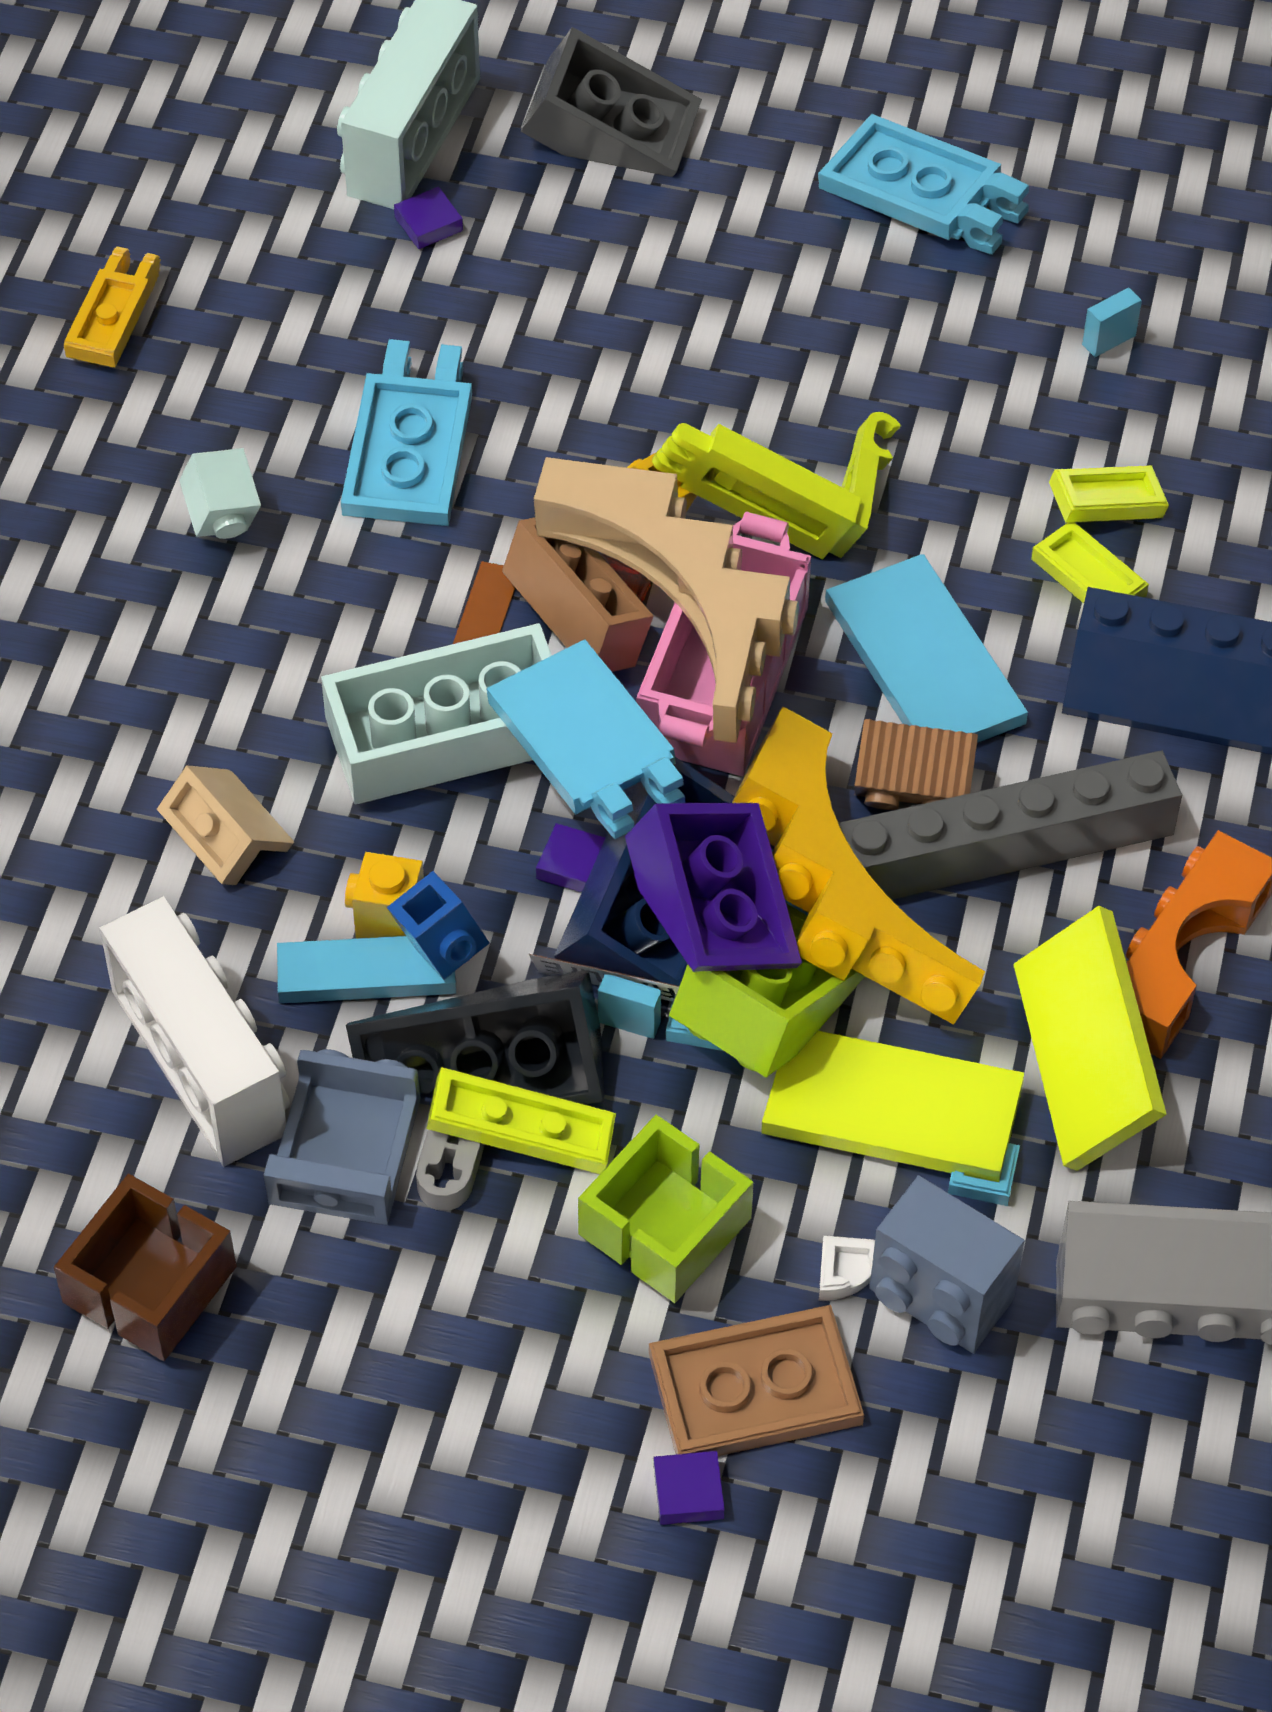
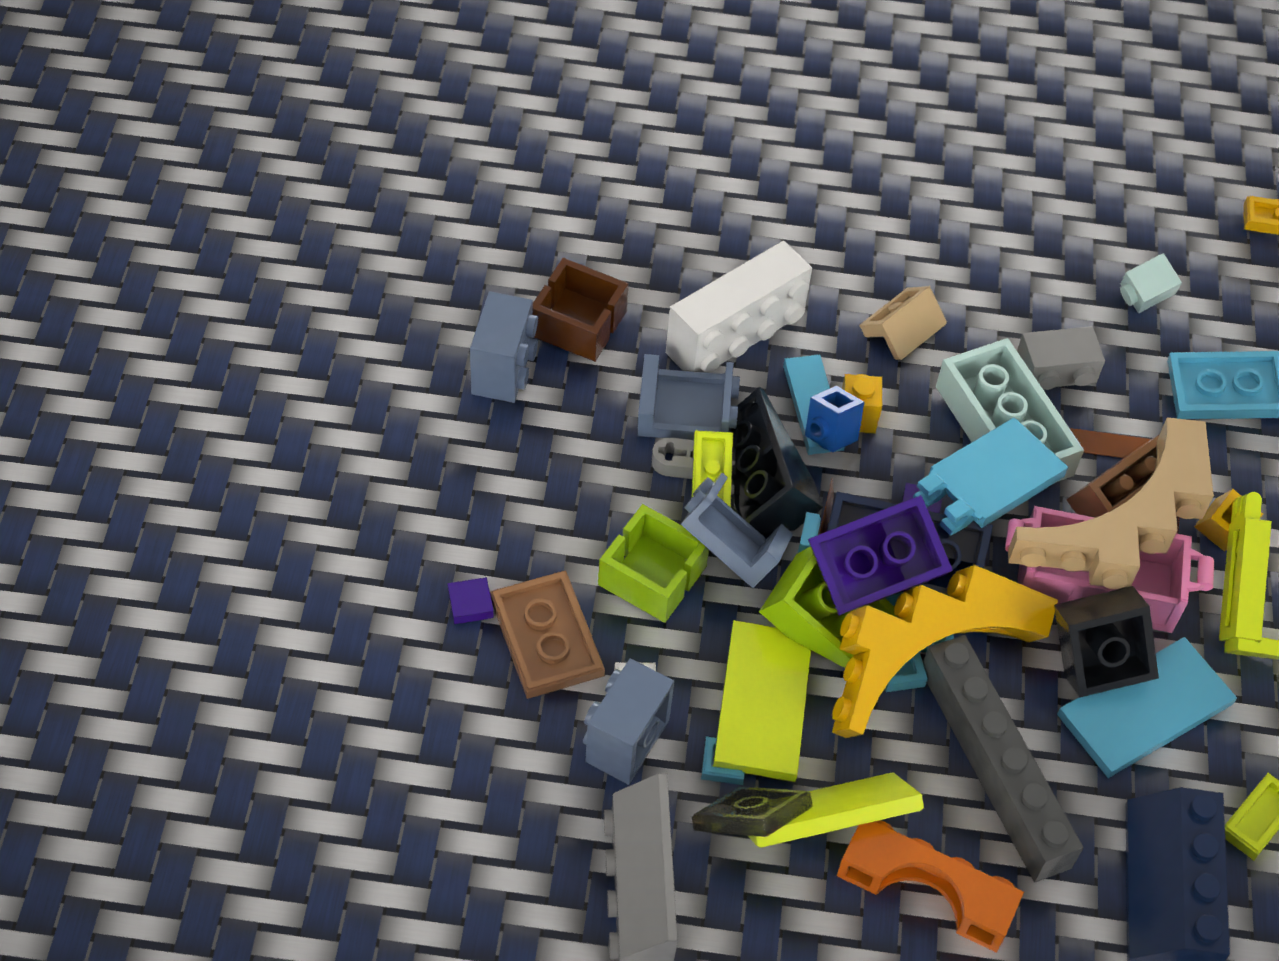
camera: 80 degrees right, 0 degrees up
medium nougat brick [855,719,978,810] -> none
none -> sand blue brick [470,291,538,403]
none -> sand blue panel [681,473,793,588]
none -> clear smoke tile [692,787,813,837]
none -> light grey brick [1017,326,1105,390]
none -> black brick [1054,586,1159,698]

